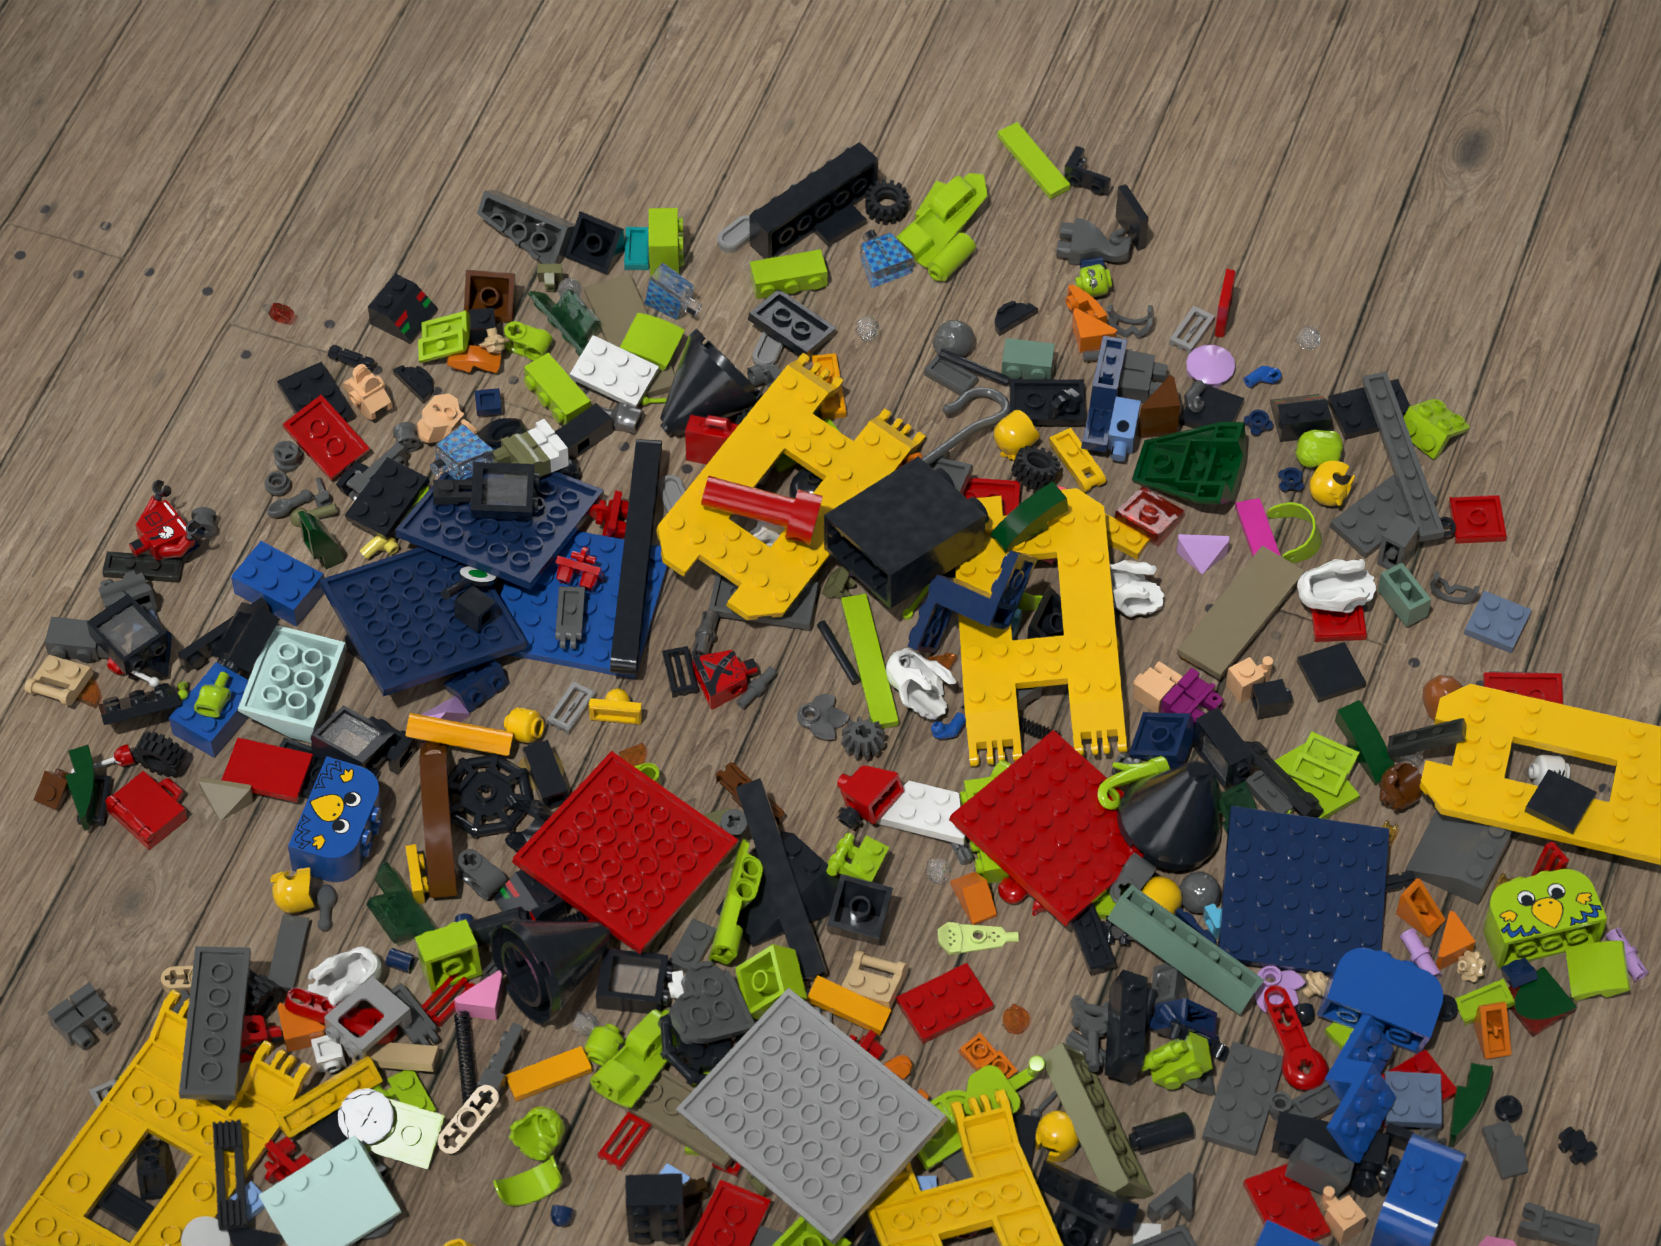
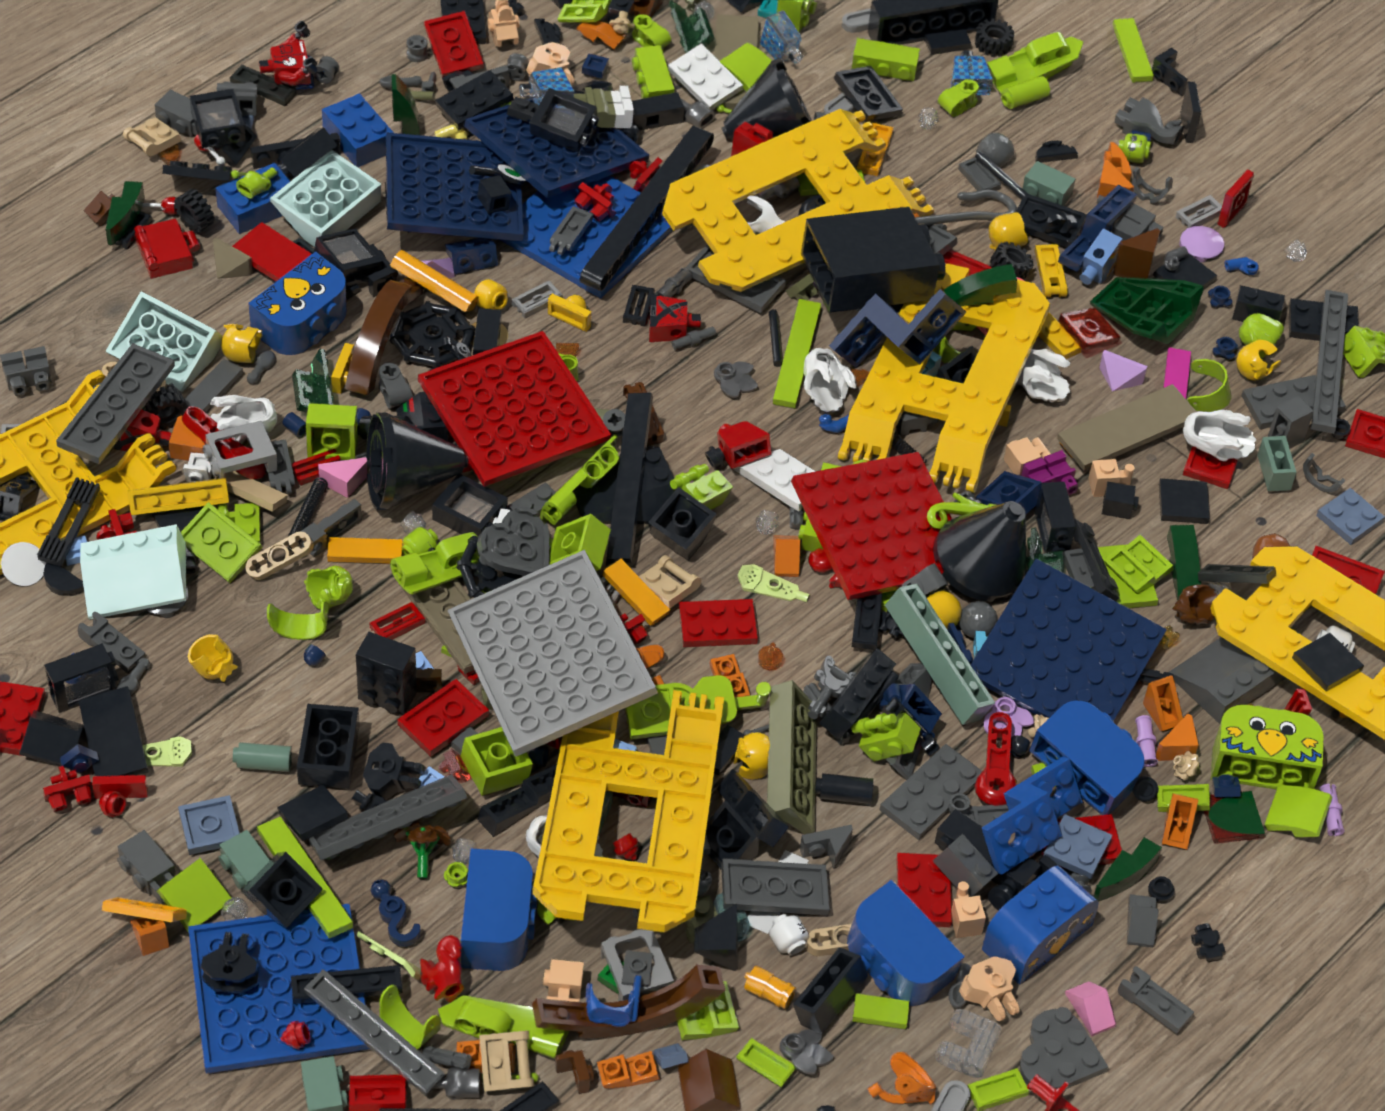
camera: 20 degrees right, 5 degrees down
dark grey plate [264,471,290,495] -> none
tile [338,1089,394,1145] -> none
red piece [701,475,823,545] -> none
dark grey gear [841,716,885,761] -> none
none -> light aqua slope [106,291,223,392]
none -> lime piece [938,79,979,117]

